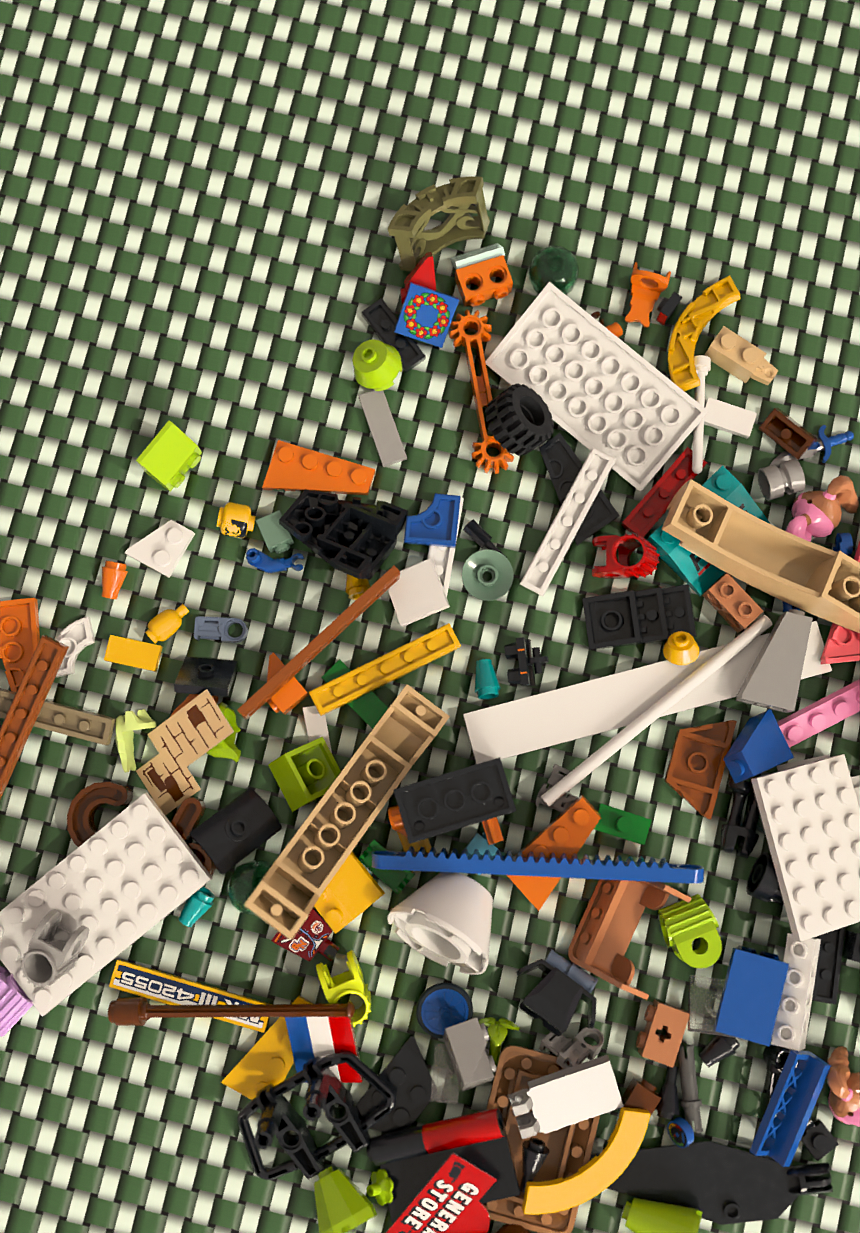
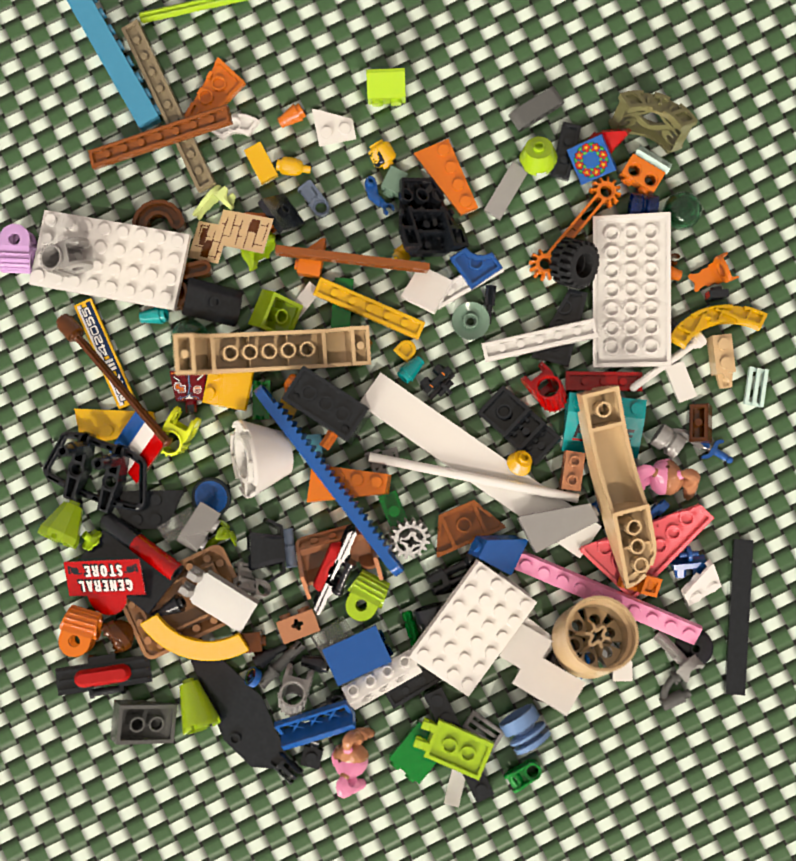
camera: 50 degrees right, 5 degrees up
none -> light grey piece [278,663,315,717]
none -> piece [313,523,357,616]
none -> light grey gear [388,517,431,559]
none -> yellow tile [393,340,416,363]
none -> green axle [402,610,419,647]
none -> dark grey beam [508,86,565,132]
none -> clear blue wheel [627,192,659,214]
none -> light aqua tile [743,366,769,408]

